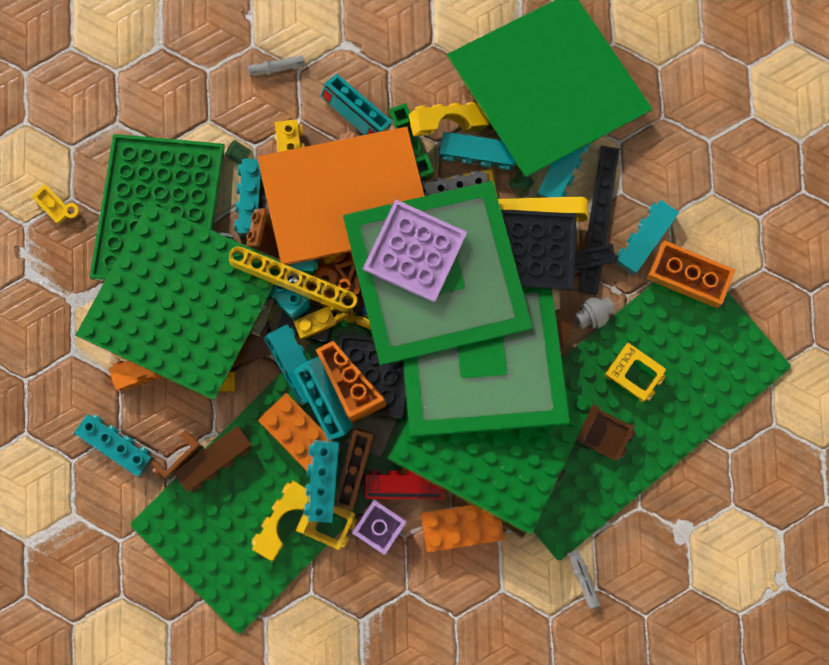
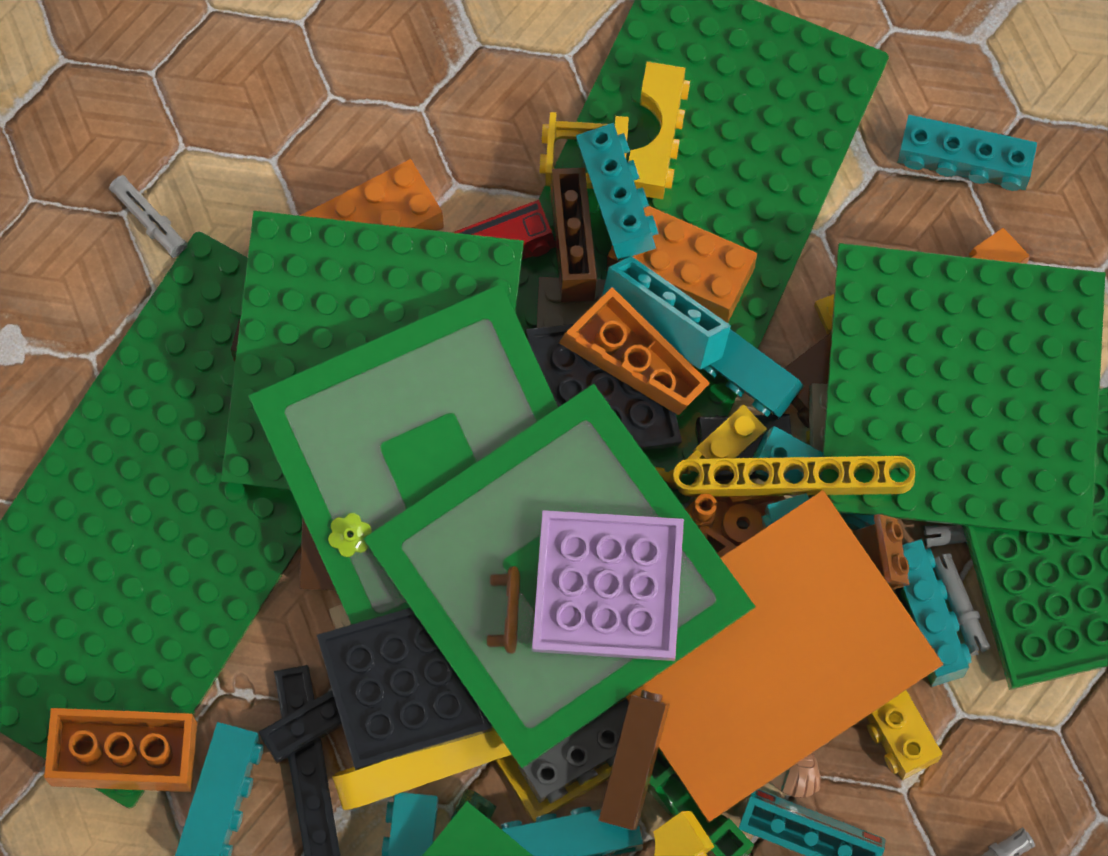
camera: 165 degrees right, 10 degrees down
dark orange panel [151,430,203,480] -> none
reddish brown brick [174,426,253,493] -> none
clear green brick [225,140,252,165] -> none
lavender brick [352,500,407,555] -> none
light grey piece [573,297,615,329] -> none
reddish brown panel [576,404,636,462] -> none
yellow window [604,343,666,403] -> none
none -> lime plant [328,513,372,557]
none -> reddish brown piece [487,566,520,654]
none -> reddish brown brick [599,690,670,830]
none -> light grey pin [934,553,991,656]

